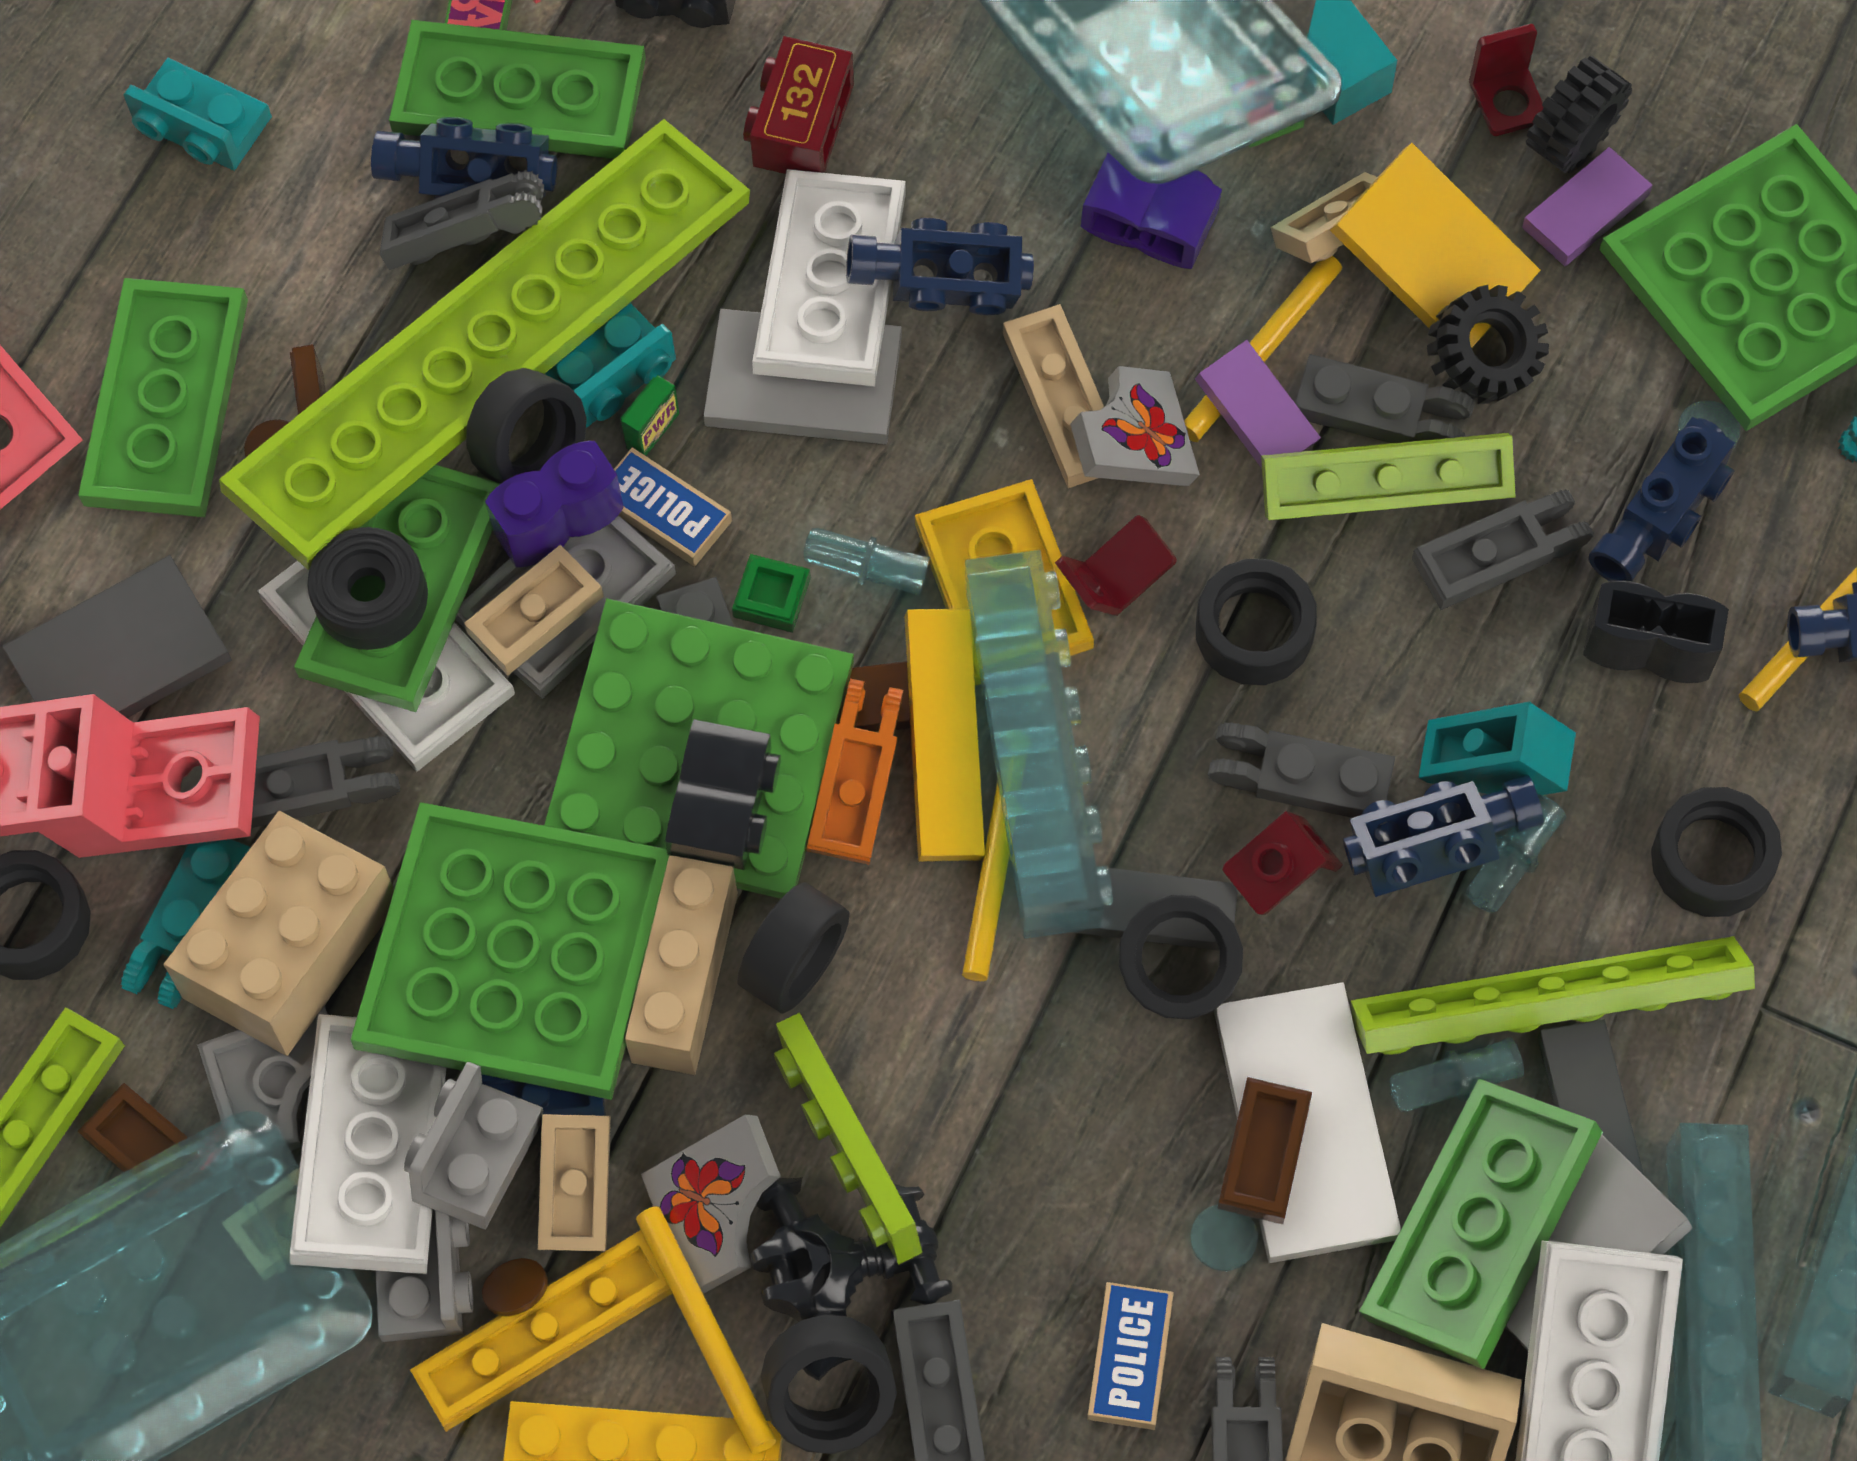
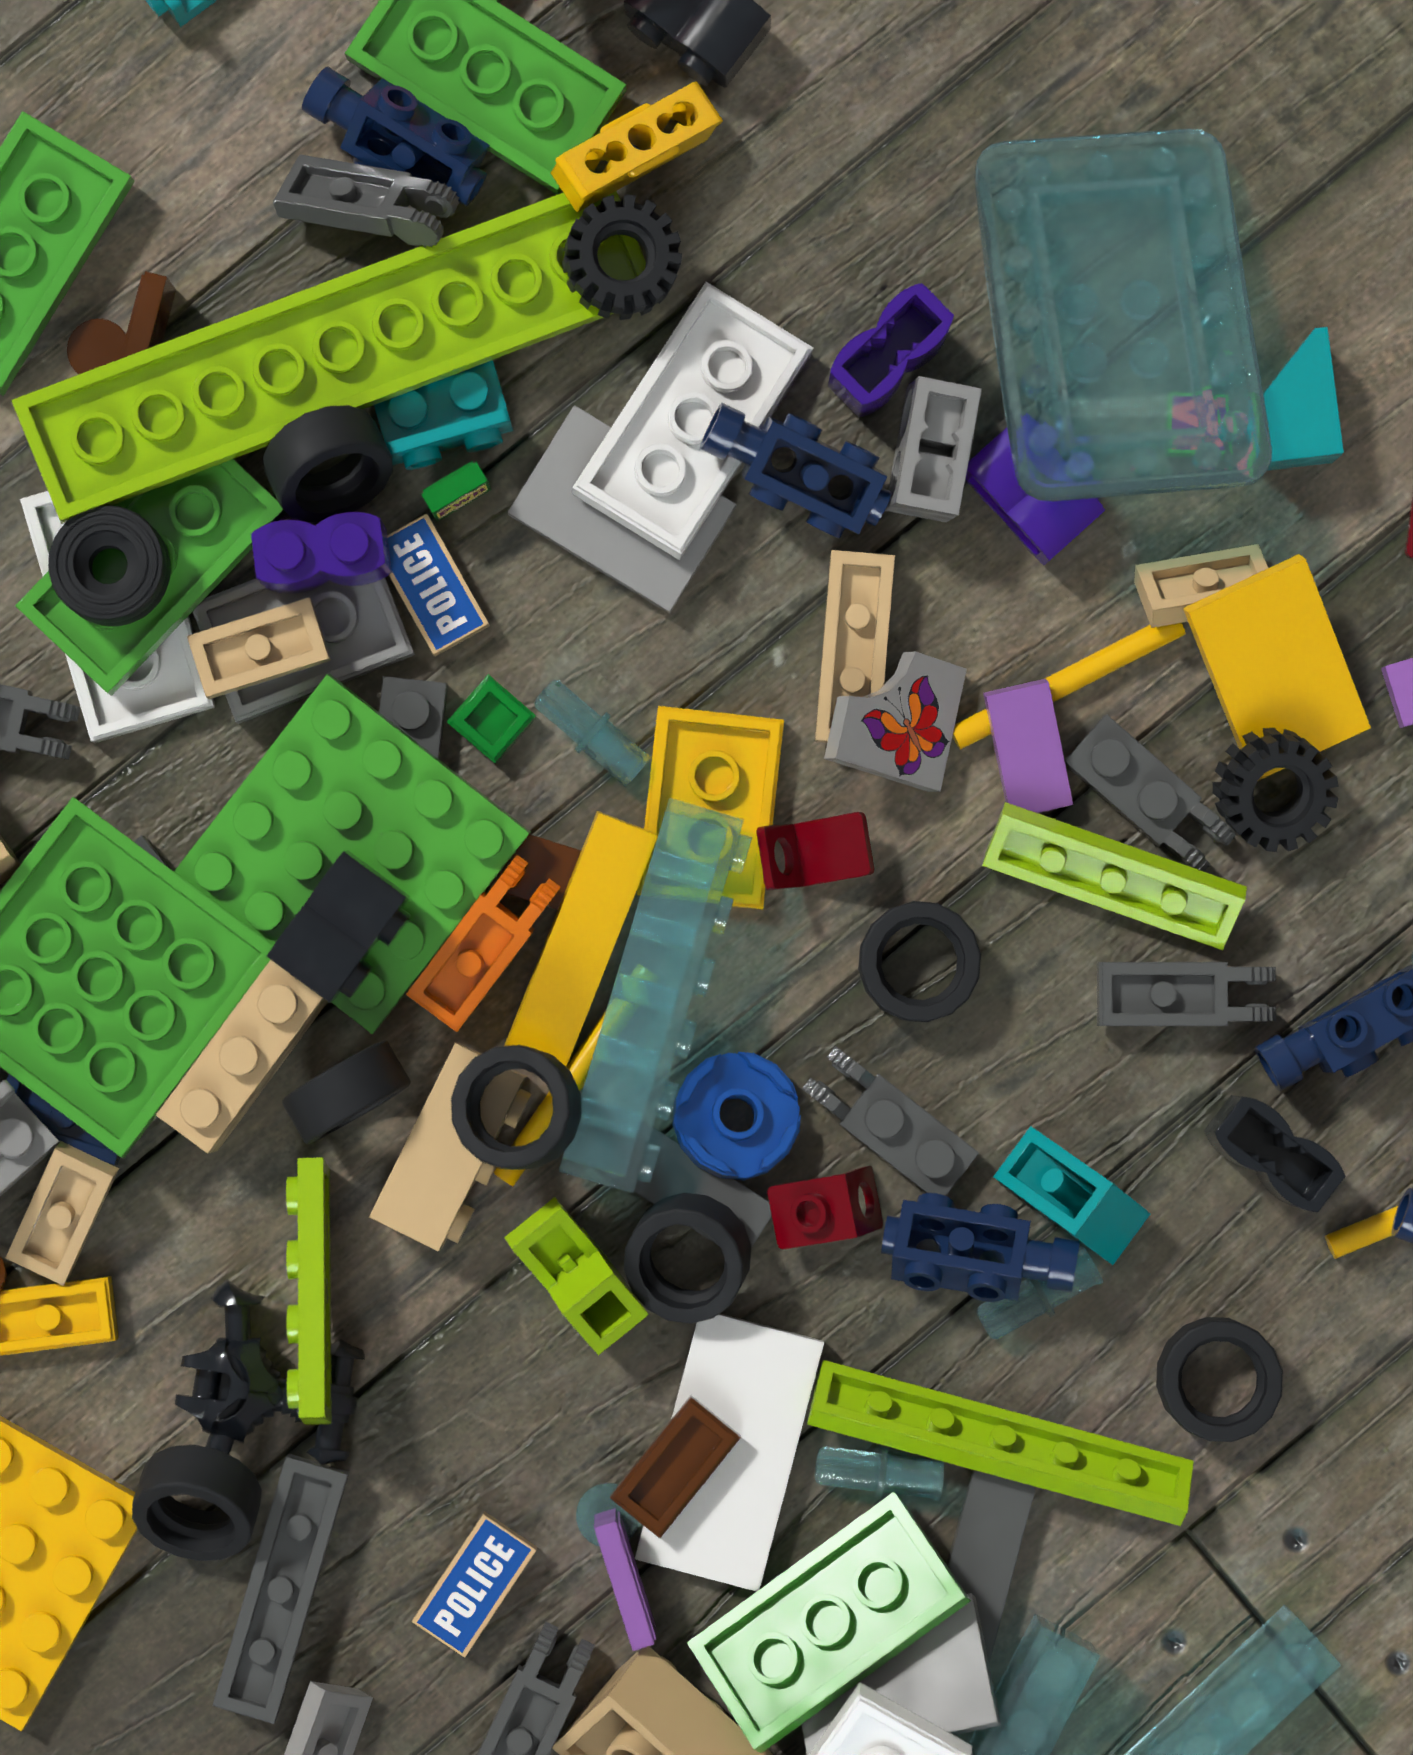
camera: 20 degrees right, 20 degrees up
yellow bar [636,1206,777,1454] -> none
light grey tile [641,1114,781,1294] -> none
dark red brick [743,36,854,174] -> none
none -> tan brick [369,1043,532,1251]
none -> black tyre [451,1045,582,1170]
none -> lime brick [504,1197,649,1355]
none -> yellow piece [551,81,723,212]
none -> black tyre [562,194,682,320]
none -> medium lavender tile [594,1508,656,1651]
none -> blue tile [673,1052,801,1180]
none -> dark purple brick [828,283,954,417]
none -> light grey brick [885,376,982,523]

